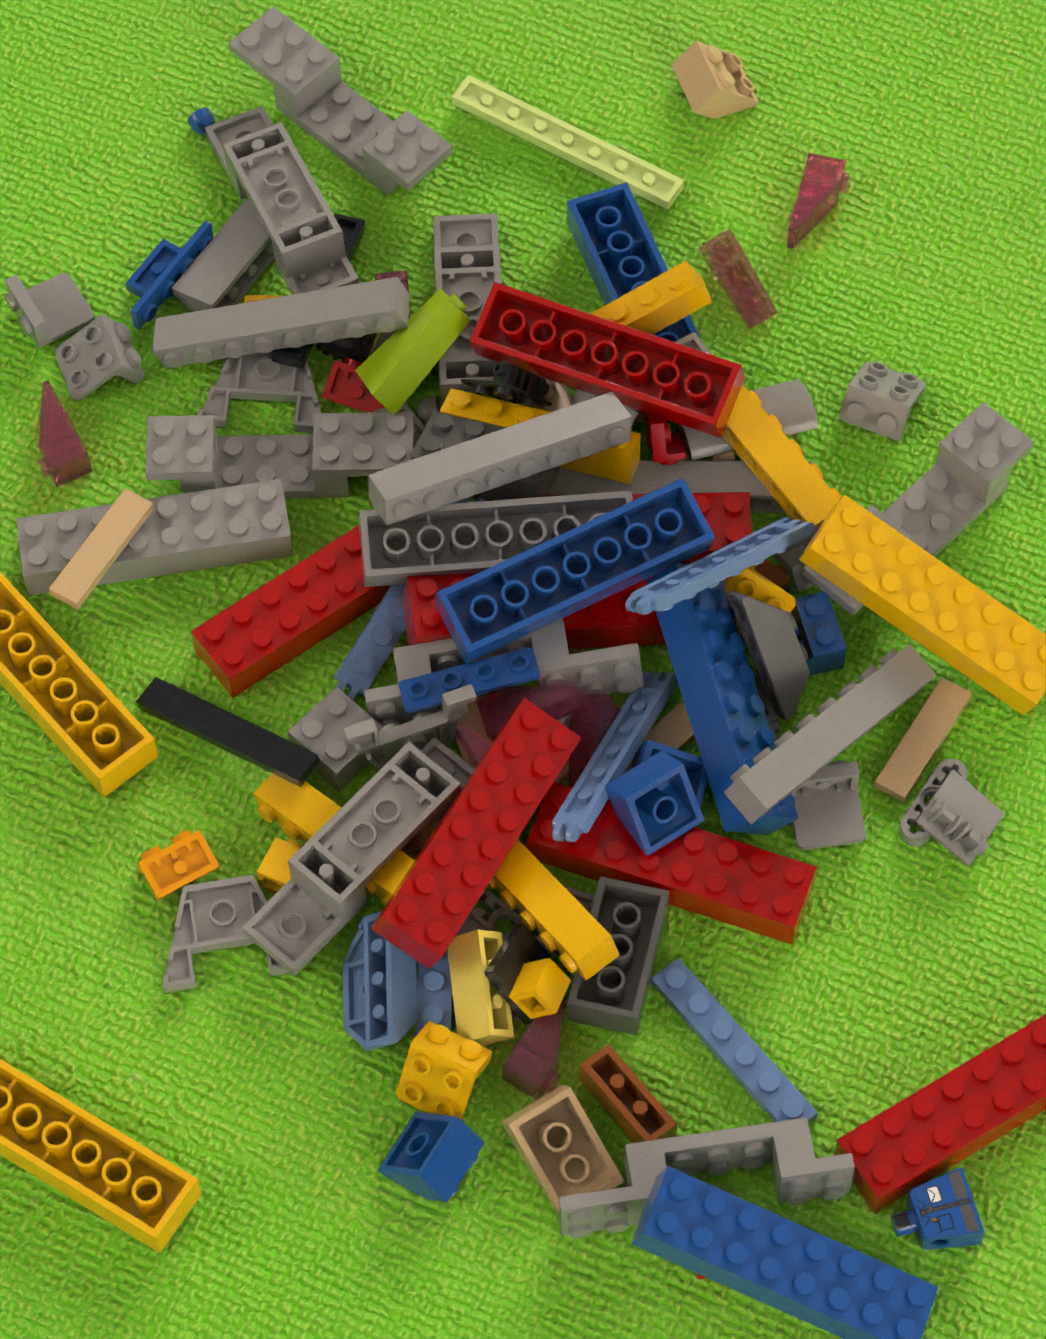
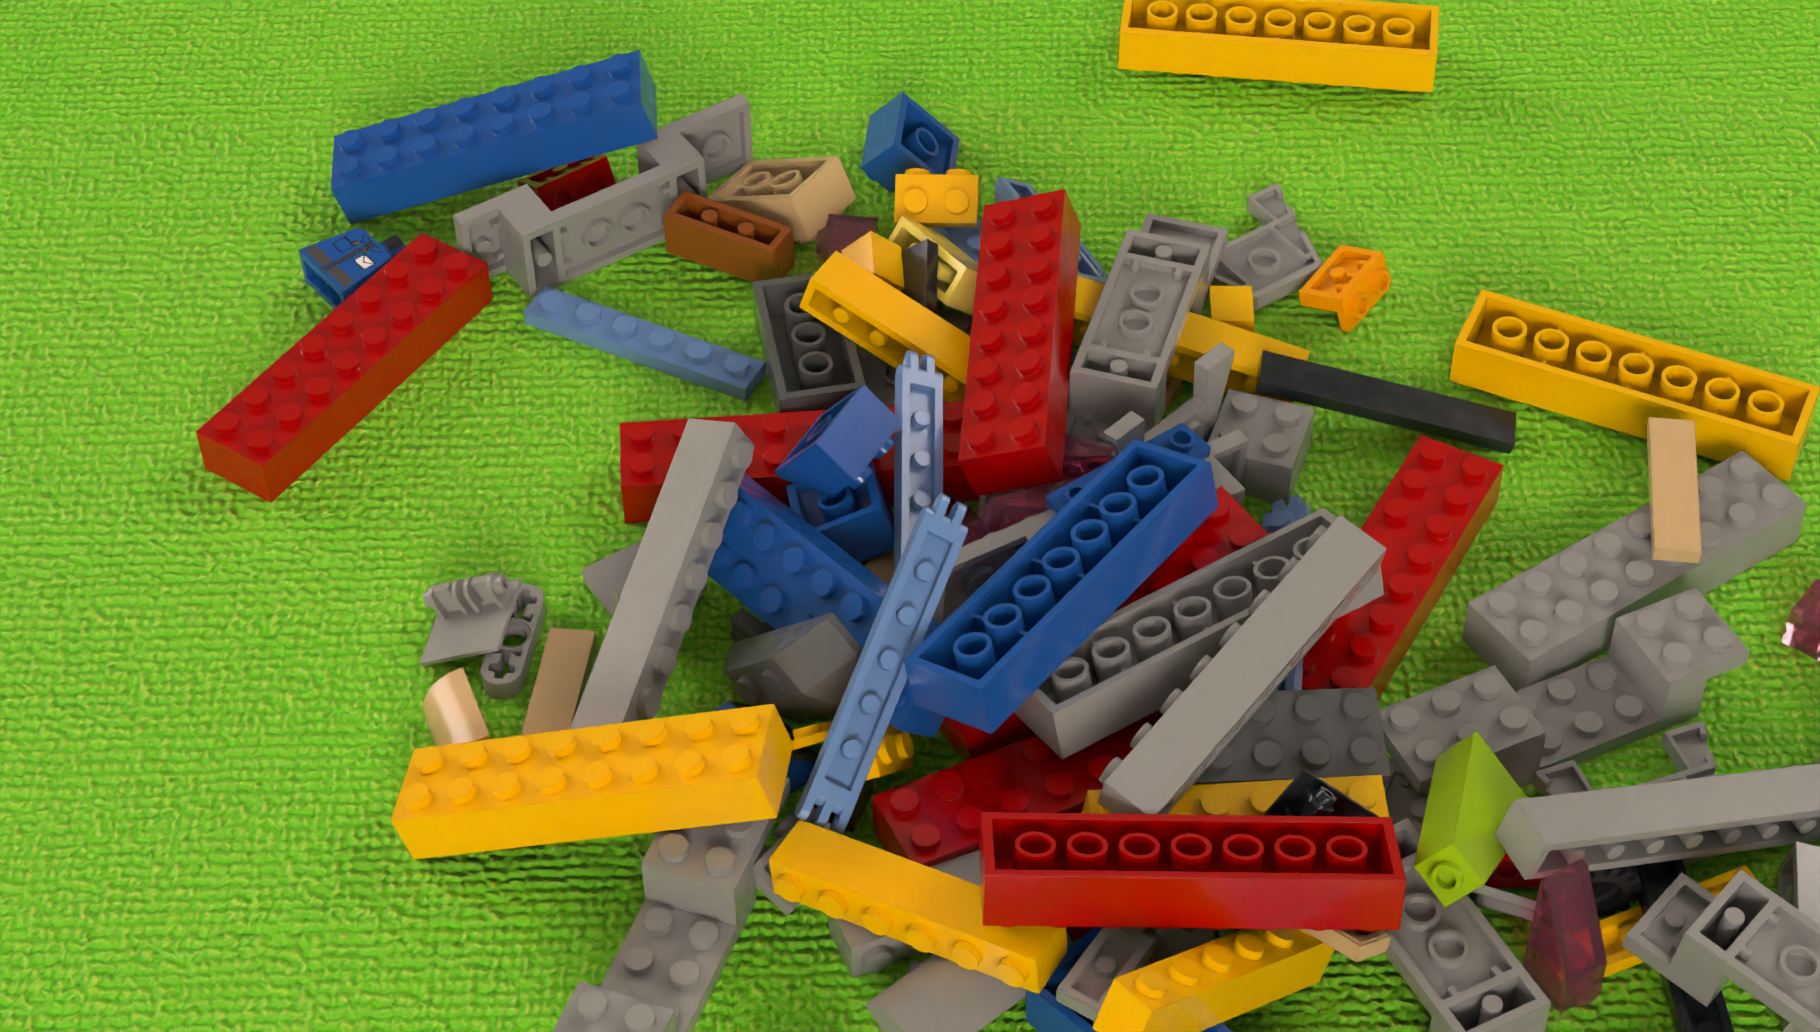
camera: 155 degrees right, 15 degrees down
none -> tan brick [423,667,490,746]

